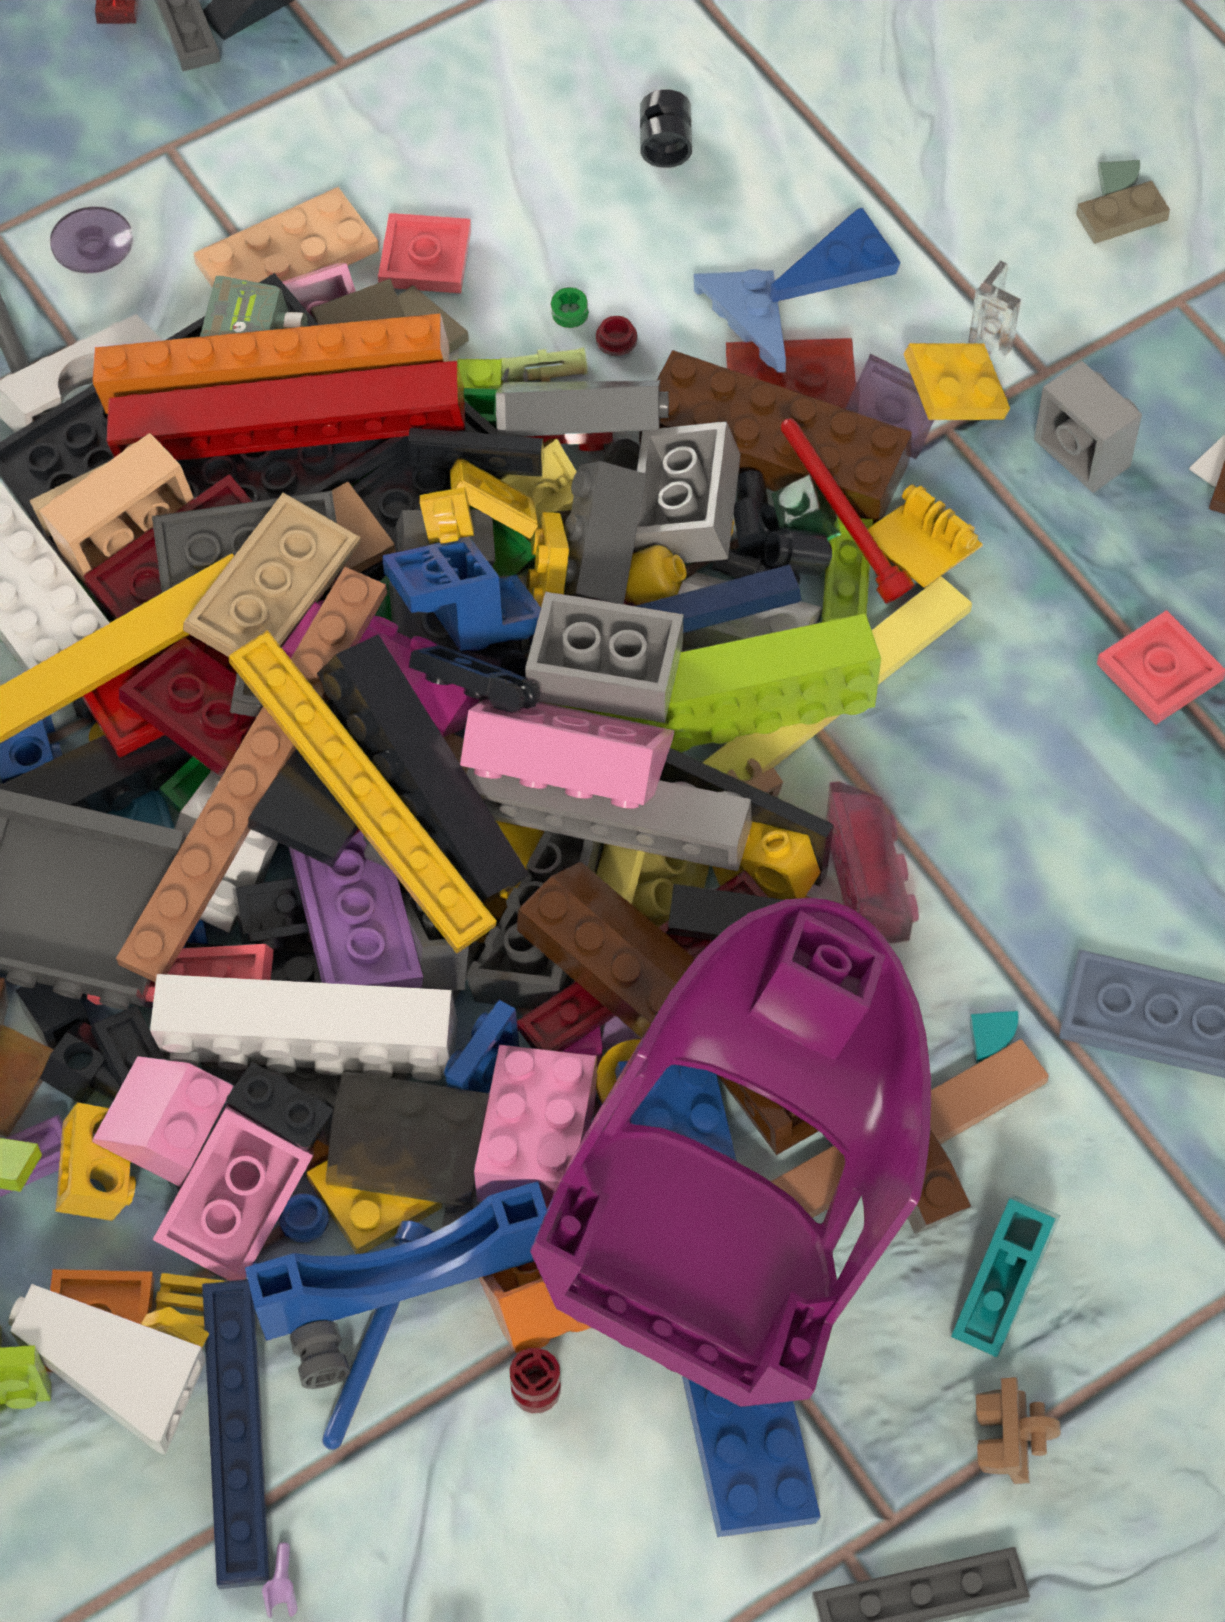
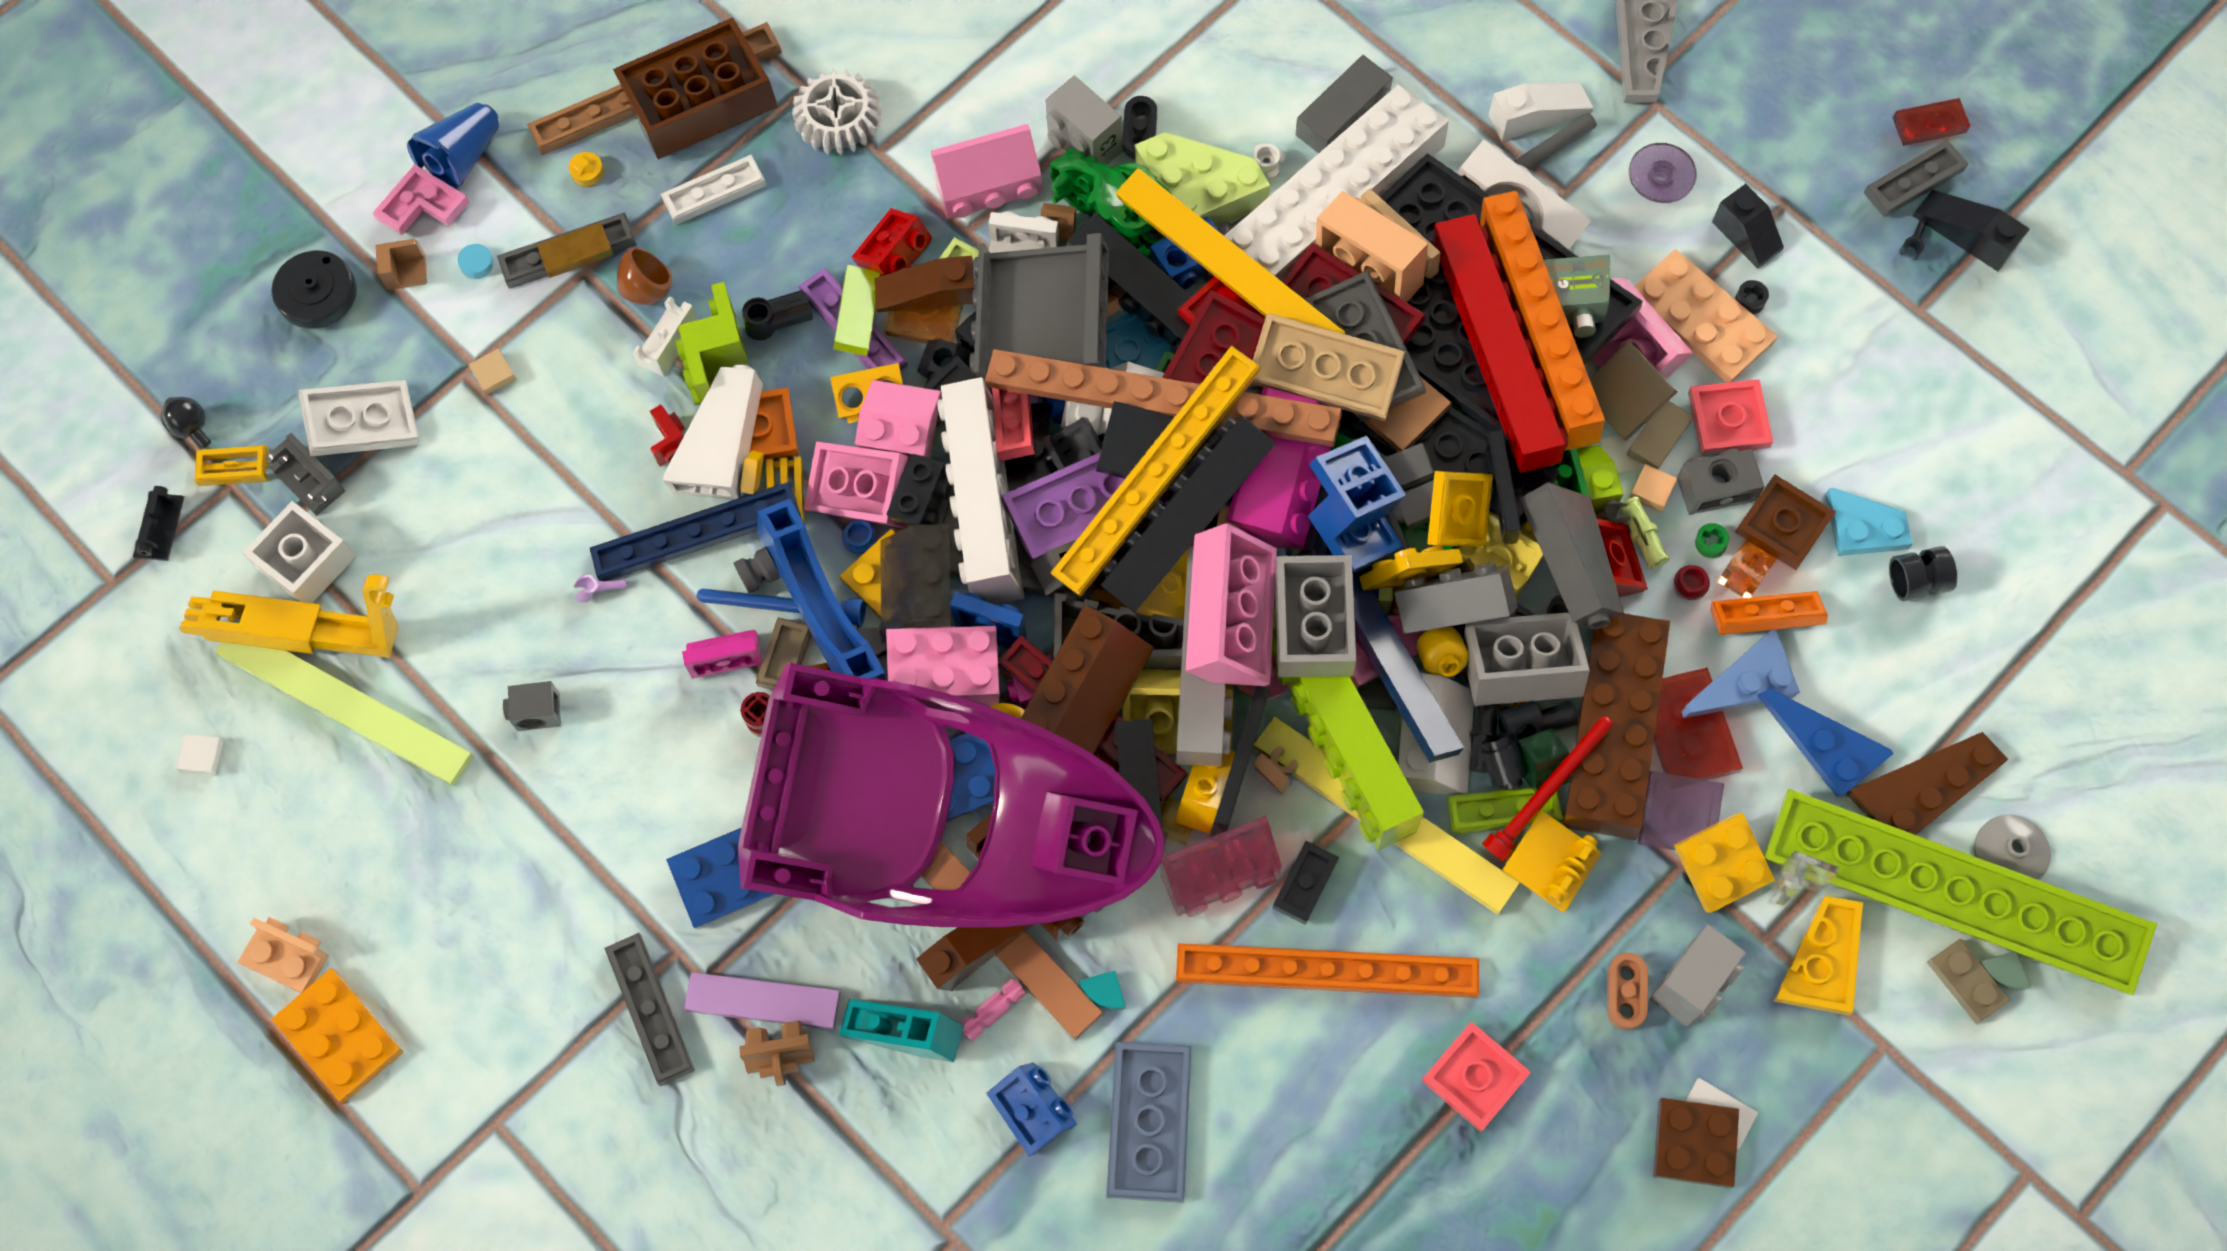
camera: 80 degrees right, 10 degrees up
black hinge [408,645,541,713] -> none
yellow tile [420,487,474,544] -> none
none -> red bracket [650,404,685,467]
none -> dark pink bracket [682,630,762,679]
none -> lavender tile [684,972,841,1030]
none -> dark tan tile [756,617,812,690]
none -> bright pink axle [960,979,1025,1040]
none -> blue bracket [986,1062,1077,1157]
none -> orange tile [1176,943,1479,998]
none -> black plate [1272,841,1339,925]
none -> nougat plate [1607,953,1648,1031]
none -> light nougat tile [1629,464,1677,512]
none -> dark grey brick [1677,449,1765,515]
none -> orange tile [1710,591,1828,635]
none -> black slope [1712,183,1784,269]
none -> clear orange slope [1718,540,1777,598]
none -> black bush [1734,280,1769,315]
none -> reddish brown plate [1735,474,1836,570]
none -> lime plate [1764,789,2157,995]
none -> yellow wing [1773,896,1863,1016]
none -> medium azure wing [1825,488,1912,556]
none -> reddish brown wing [1846,732,2008,835]
none -> black hand [1899,219,1928,260]
none -> light grey dish [1974,815,2051,880]

